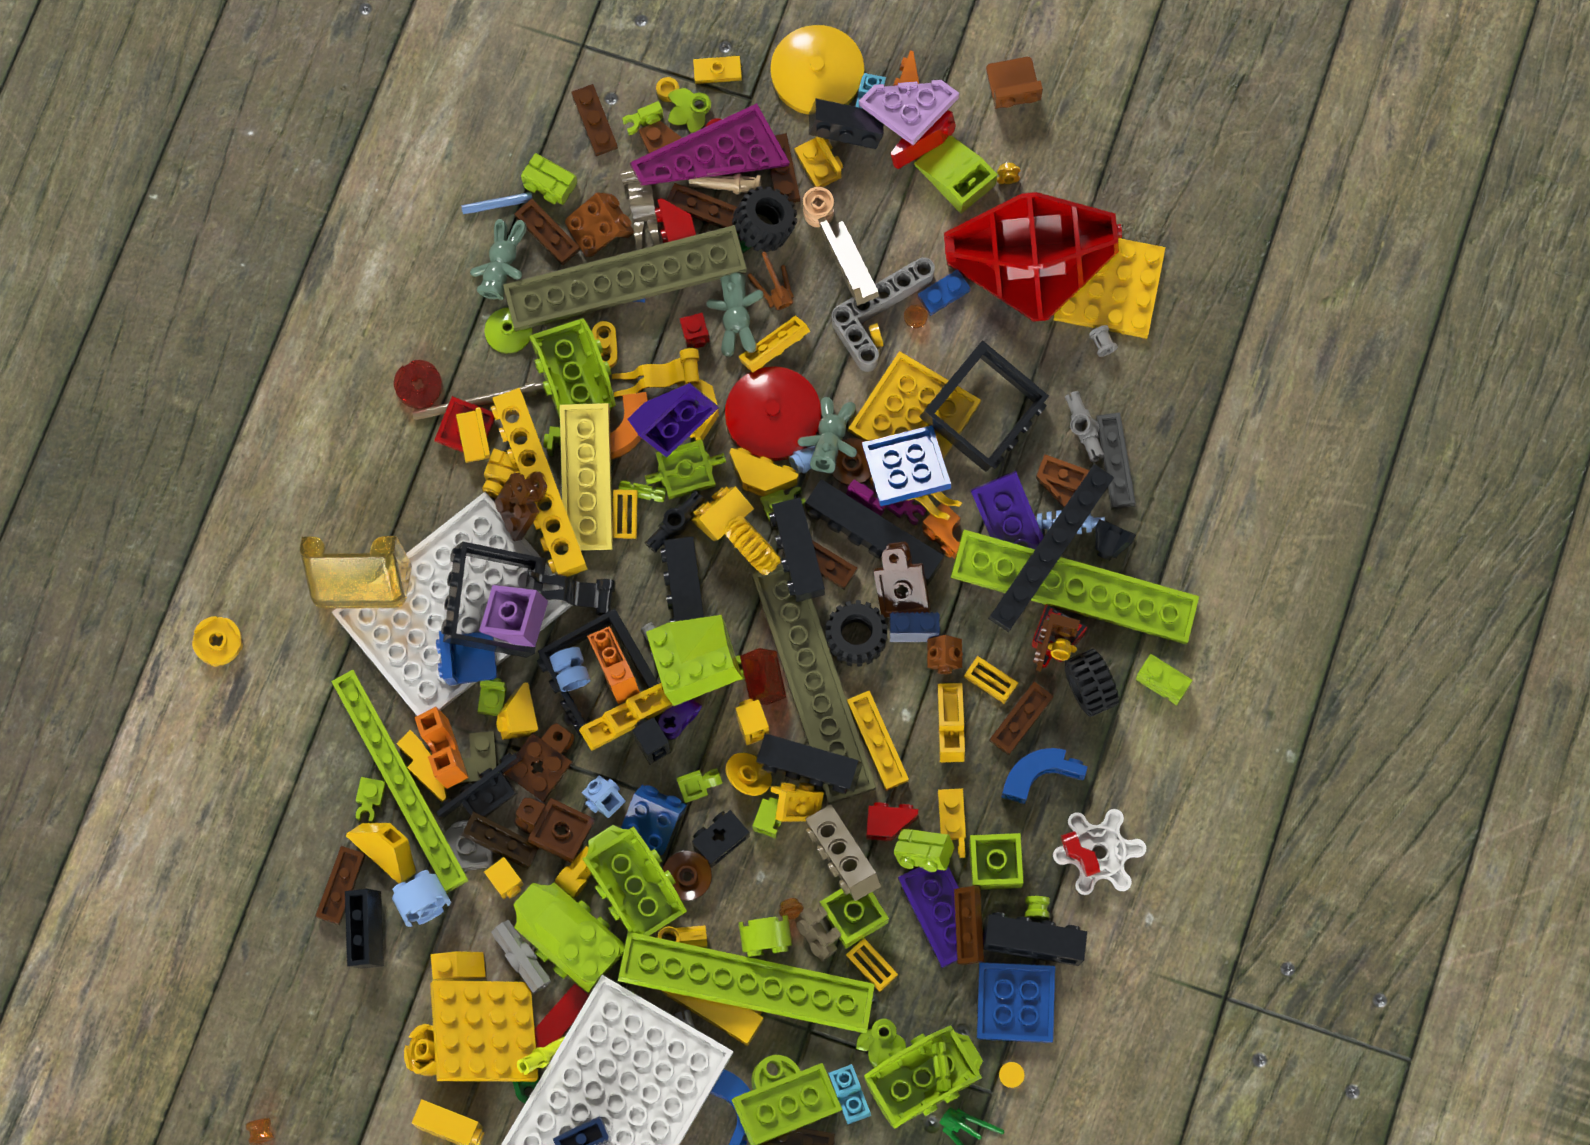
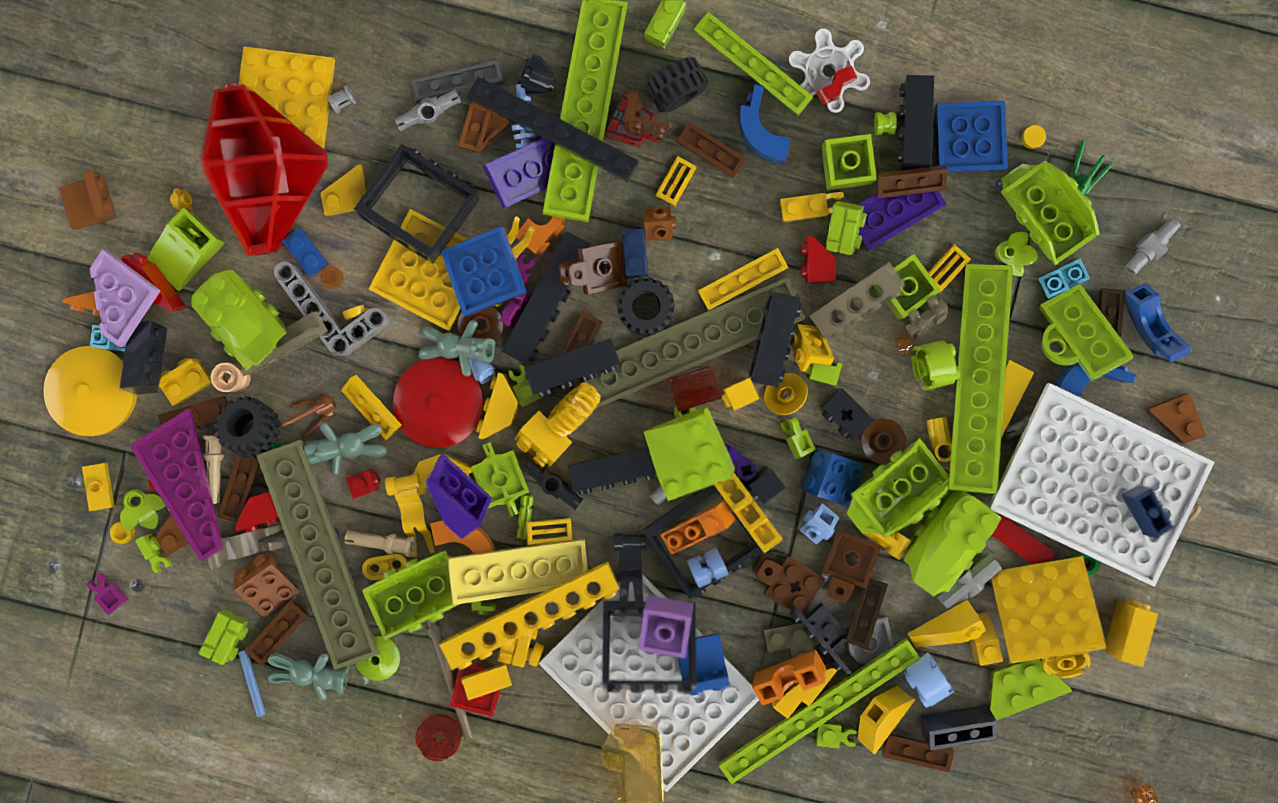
camera: 95 degrees left, 15 degrees up
lime bracket [477,678,507,716] -> none
yellow brick [484,857,524,900] -> none
reddish brown plate [494,471,547,541] -> none
yellow slope [496,682,538,740] -> none
neon yellow pin [517,1036,565,1075] -> none
reddish brown plate [571,84,618,156] -> none
lime axle [931,1042,952,1092] -> none
yellow slope [938,683,965,762] -> none
yellow plate [1047,638,1077,660] -> none
none -> magenta plate [86,573,129,615]
none -> lime slope [191,270,287,371]
none -> yellow wing [321,164,367,216]
none -> tan pin [344,530,415,557]
none -> lime plate [694,12,813,116]
none -> yellow slope [908,600,986,648]
none -> lime wing [989,659,1072,720]

